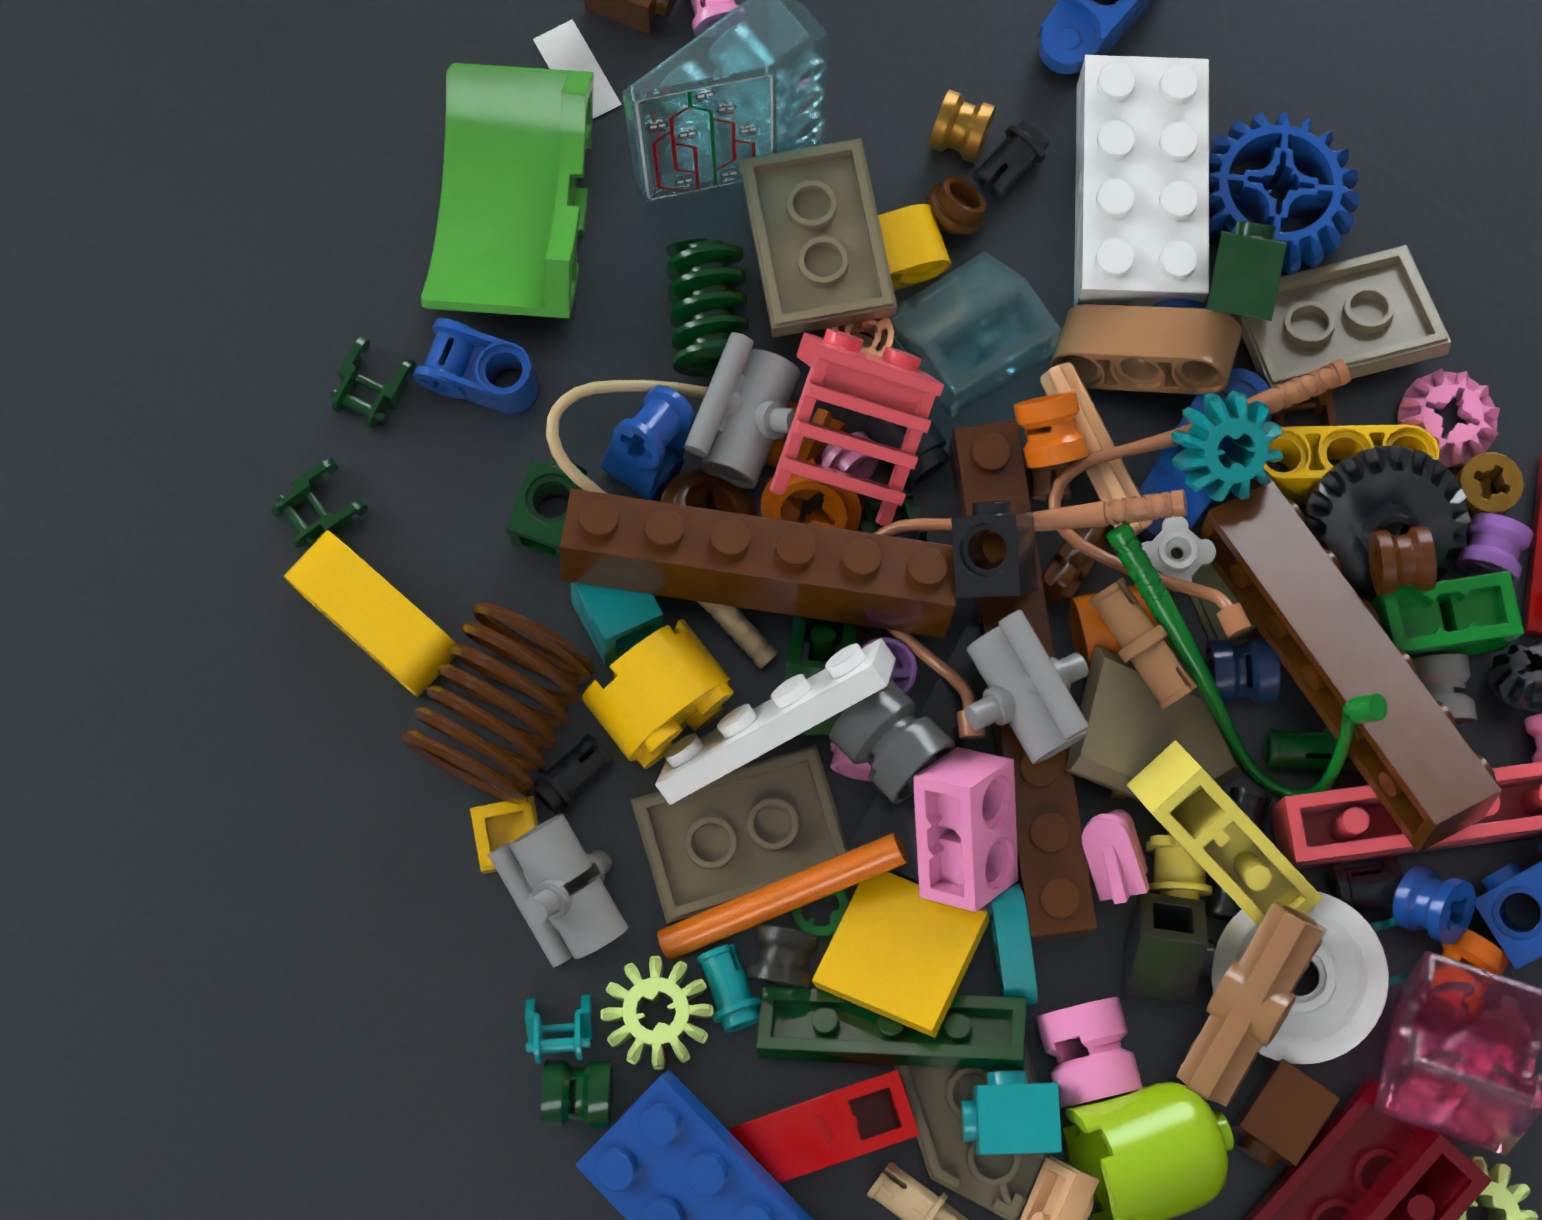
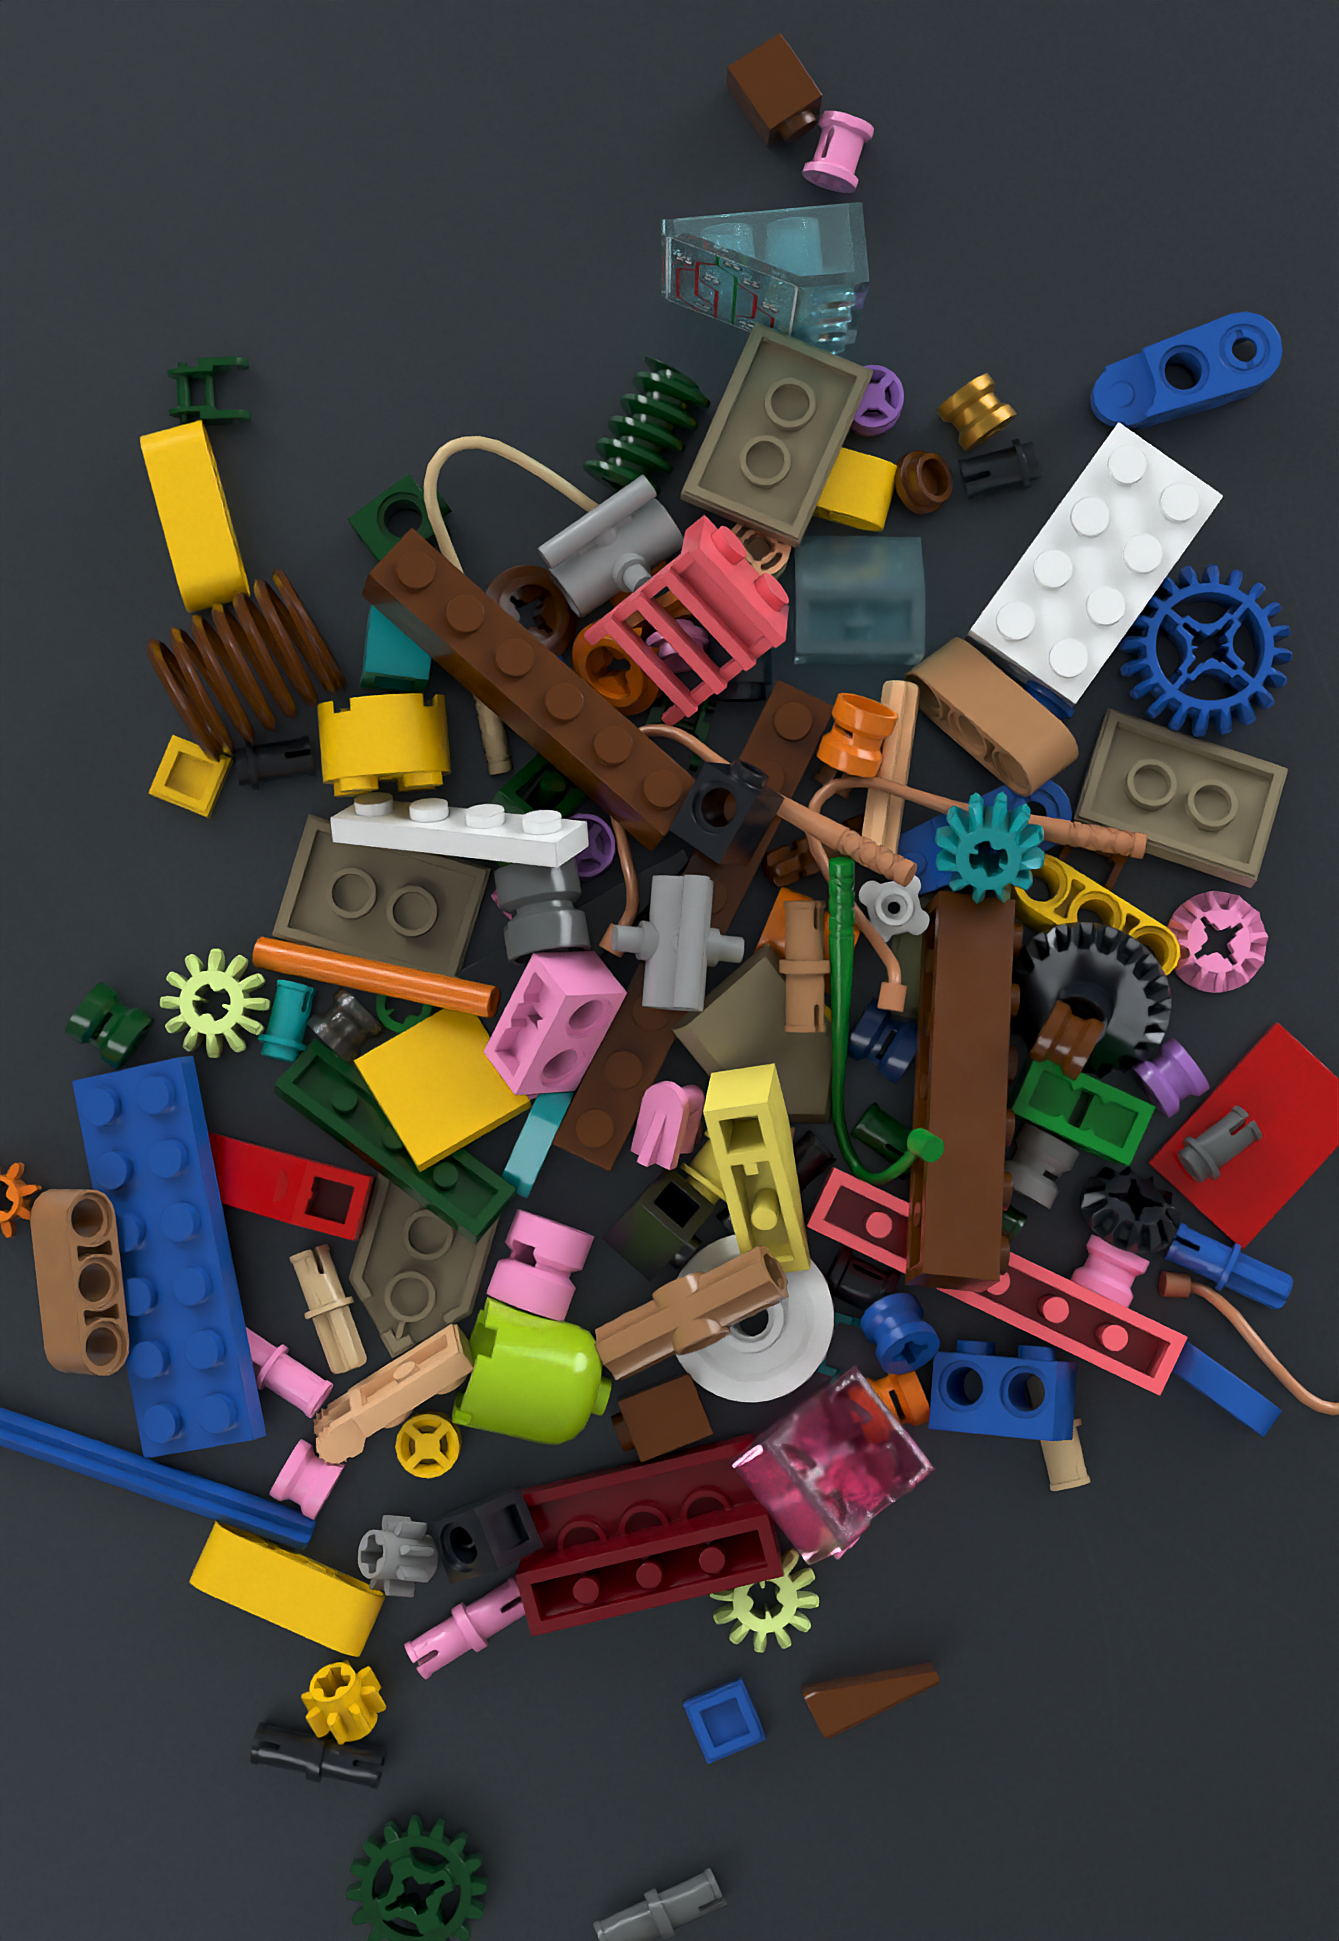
camera: 30 degrees right, 10 degrees up
dark green piece [330,336,416,429] -> none
blue piece [413,318,540,415] -> none
bright green panel [421,63,594,318] -> none
light grey pin [488,813,628,967] -> none
teal piece [525,994,593,1064] -> none
white sticker [533,19,622,119] -> none
blue piece [600,385,696,501] -> none
teal brick [960,1071,1062,1156] -> none
dark green brick [1207,220,1287,321] -> none
pearl gold wheel [1455,452,1524,517] -> none
none -> medium lavender wheel [849,364,904,438]

